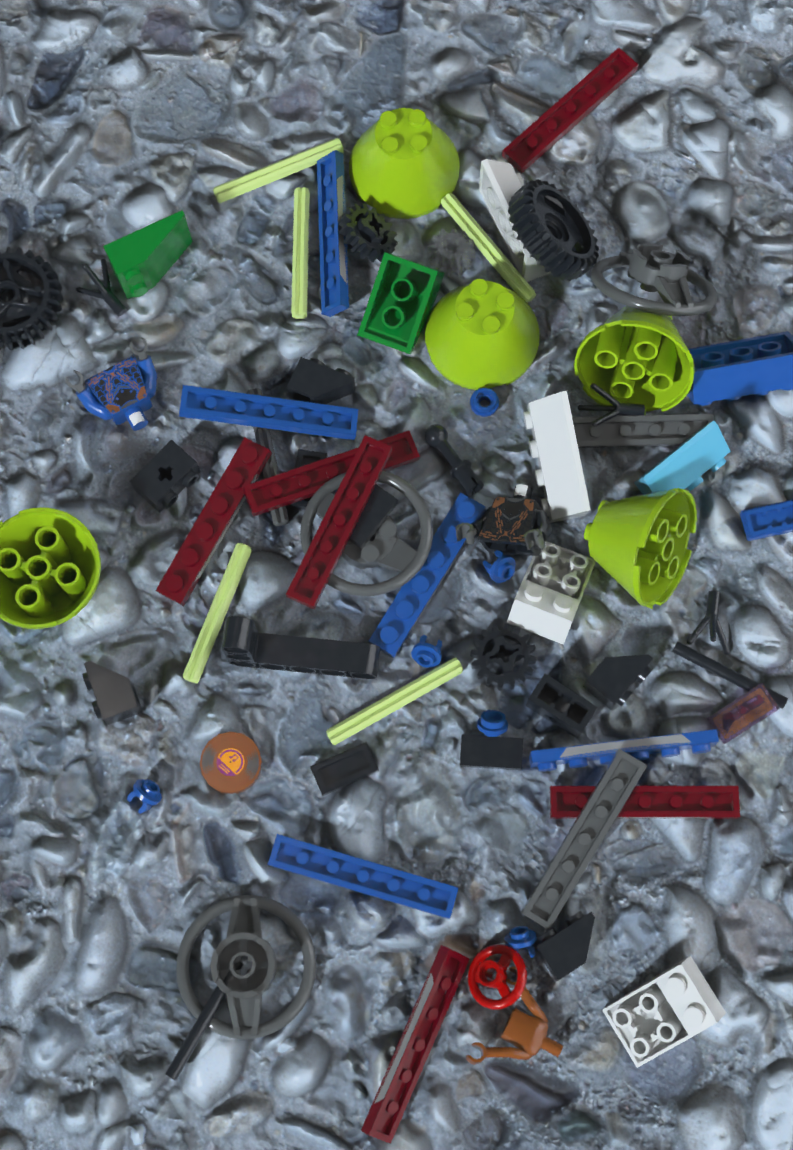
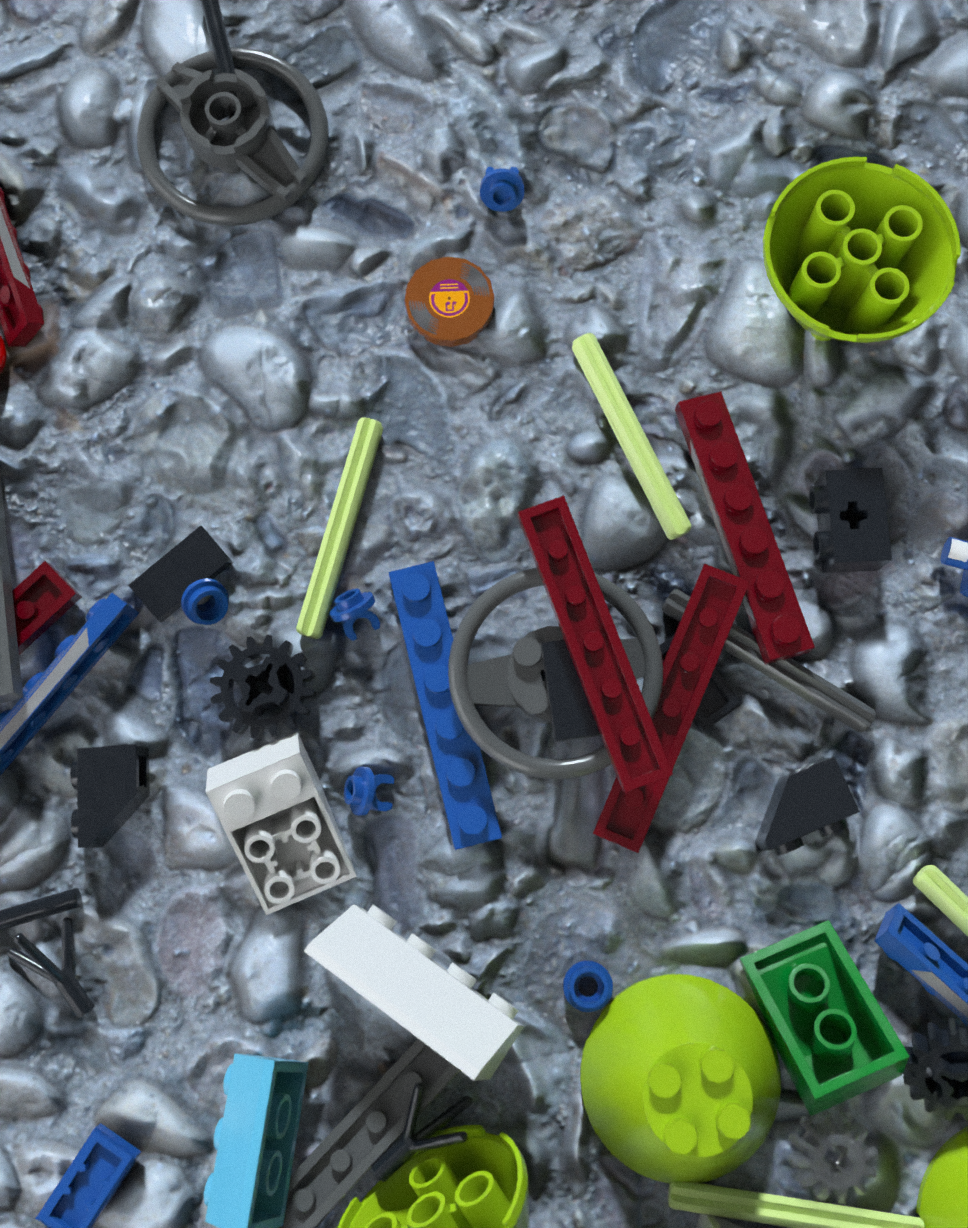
camera: 135 degrees right, 5 degrees up
black slope [82,661,143,725] -> none
blue plate [179,385,358,440] -> none
black beam [222,616,380,679] -> none
blue plate [268,834,459,919] -> none
black tile [310,742,379,796] -> none
black pin [425,424,484,496] -> none
torso [456,484,553,556] -> none
black brick [526,674,598,739] -> none
lime cone [584,488,697,609] -> none

